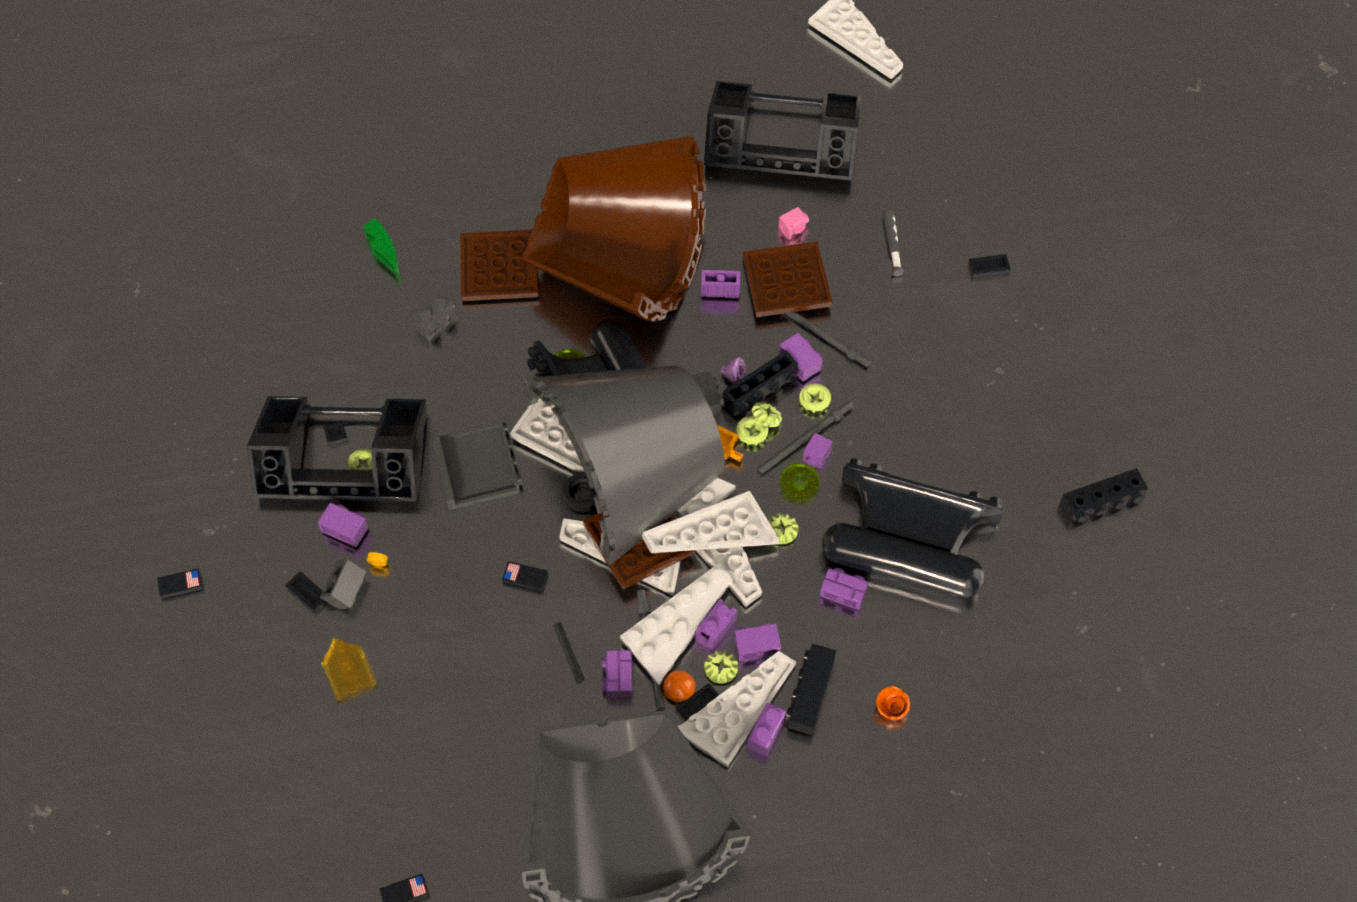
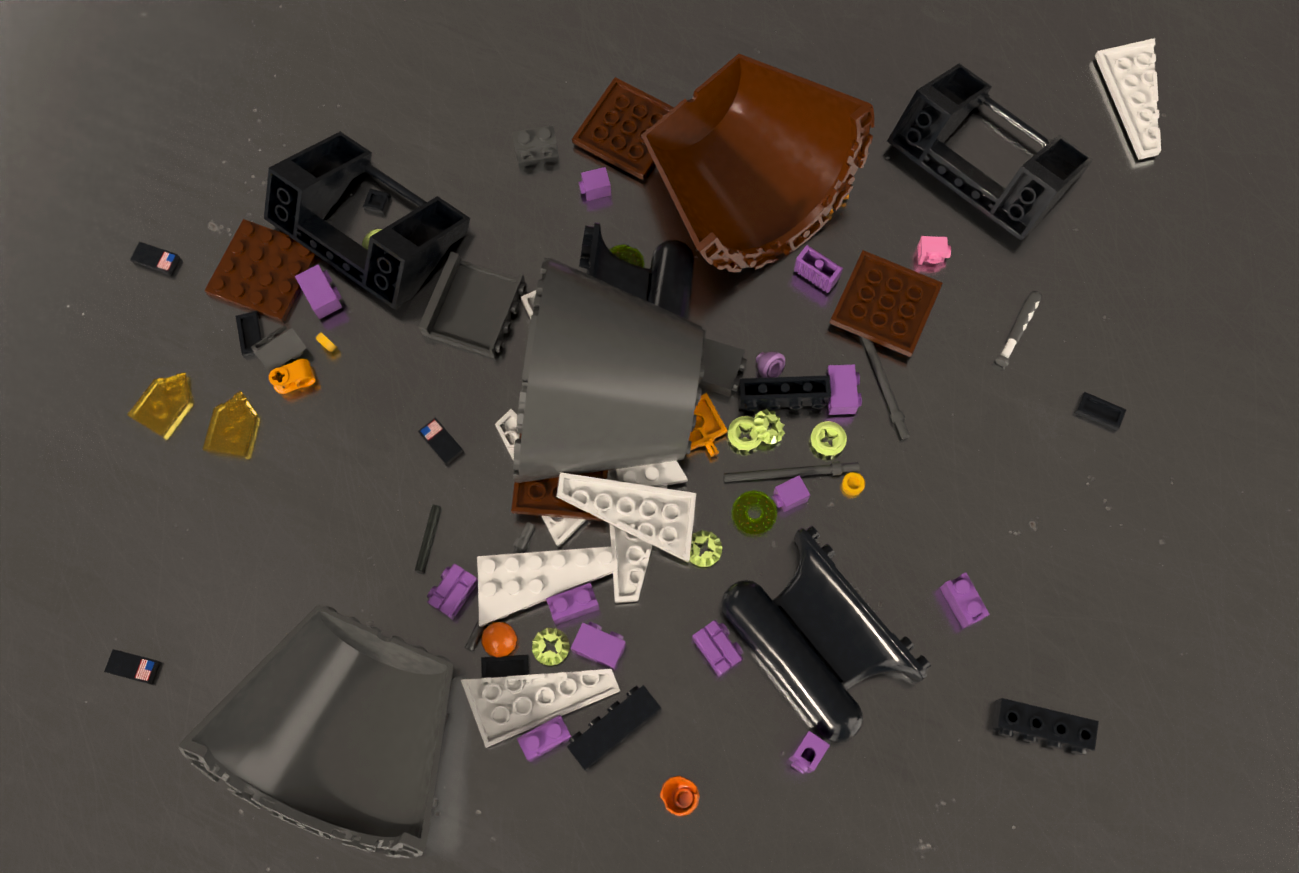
camera: 35 degrees right, 10 degrees up
green slope [363,218,400,275] -> none
none -> clear yellow tile [127,372,190,437]
none -> reddish brown plate [204,219,318,323]
none -> light orange piece [269,359,316,394]
none -> medium lavender brick [578,167,611,201]
none -> medium lavender brick [789,731,830,774]
none -> yellow tile [842,472,865,496]
none -> medium lavender brick [940,572,990,629]

